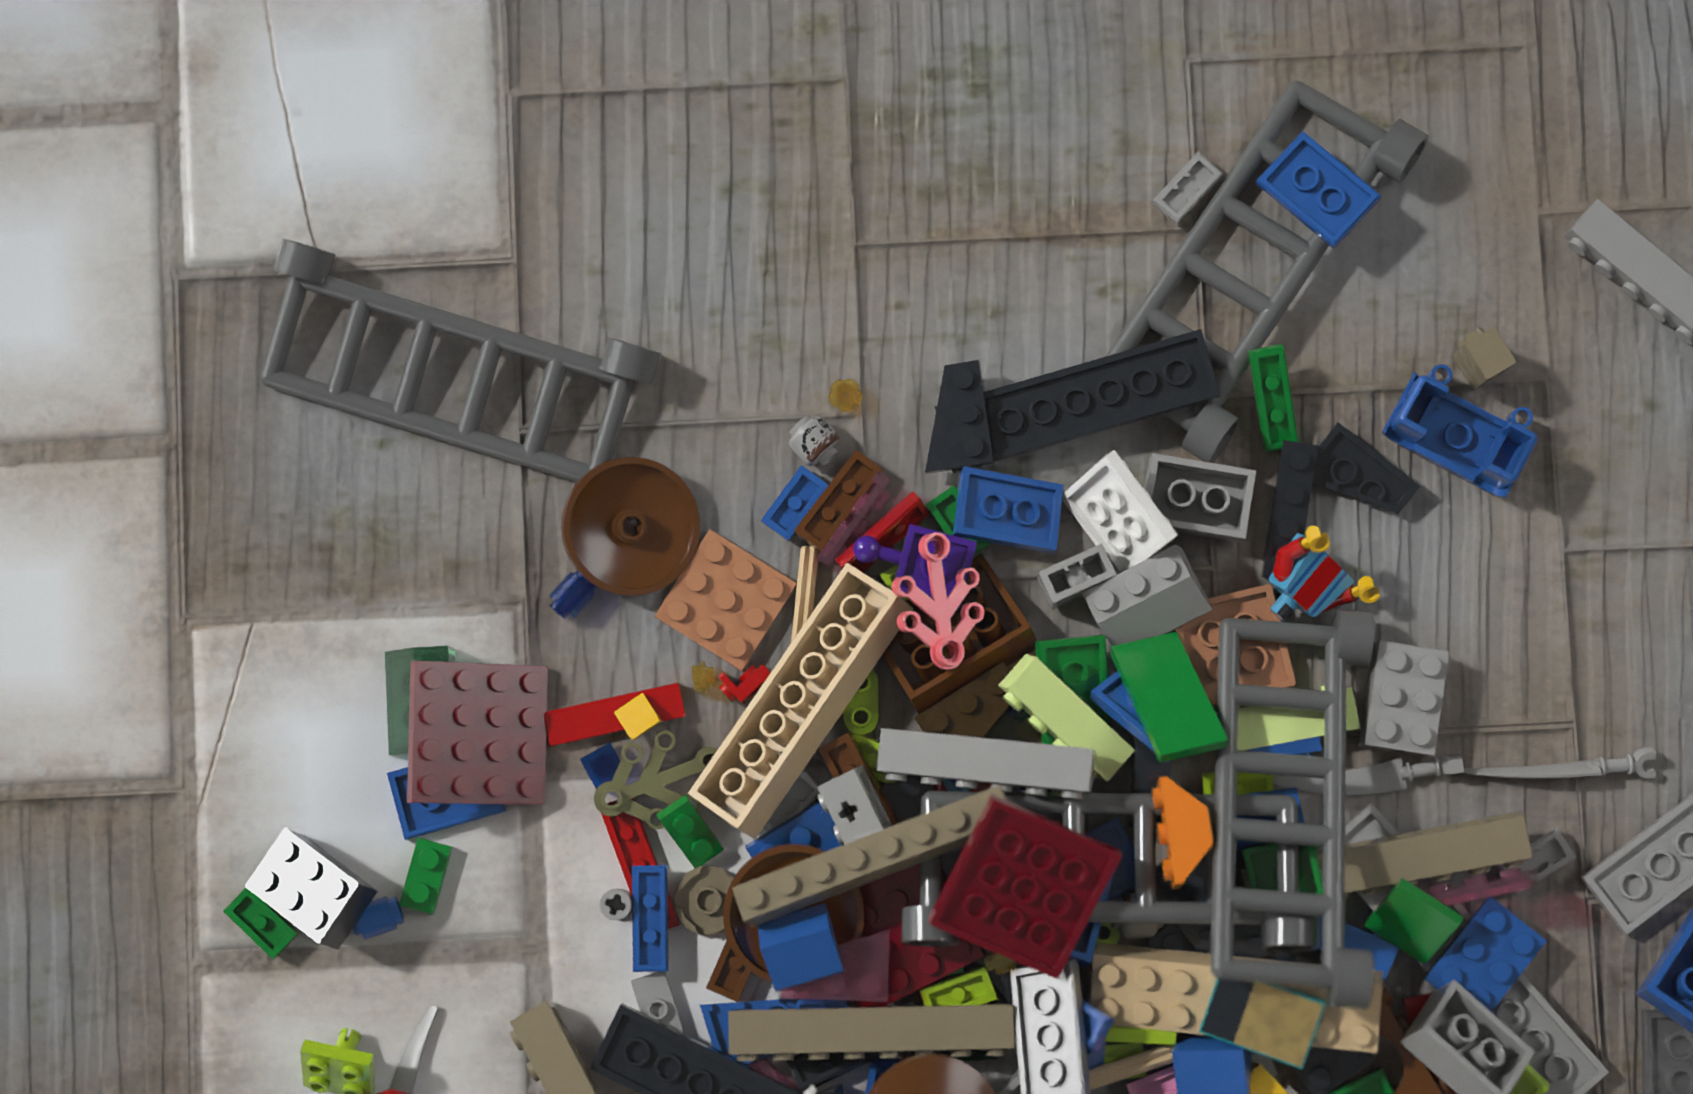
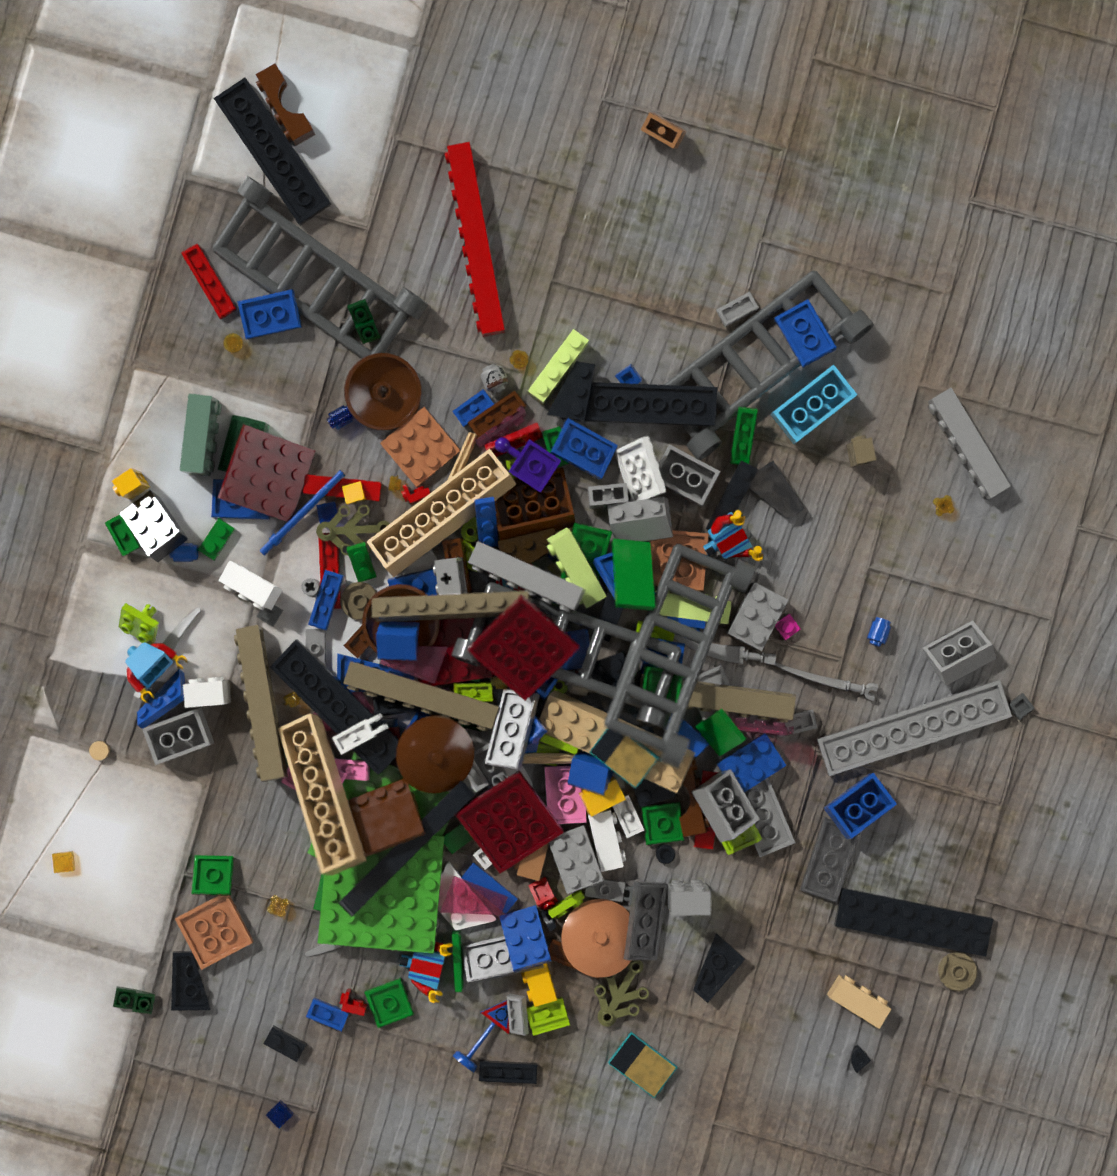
camera: 10 degrees right, 5 degrees up
coral plant [892,532,985,670] -> none
orange slope [1152,777,1213,889] -> none
blue container [1382,364,1538,498] -> none
none -> yellow brick [112,468,150,500]
none -> sand green brick [179,393,221,476]
none -> red tile [181,243,237,319]
none -> black plate [214,77,331,226]
none -> white brick [218,561,282,610]
none -> clear yellow plate [223,333,243,353]
none -> blue tile [237,289,302,339]
none -> reddish brown arch [255,63,315,146]
none -> dark grey tile [256,605,284,627]
none -> blue bar [259,470,345,556]
none -> dark green slope [347,299,381,344]
none -> red brick [445,142,505,337]
none -> blue plate [474,497,499,547]
none -> yellowish green brick [528,329,589,405]
none -> blue plate [615,364,642,384]
none -> medium azure brick [770,365,857,444]
none -> dark pink plate [775,614,801,640]
none -> blue brick [867,617,891,647]
none -> clear yellow plate [933,495,954,516]

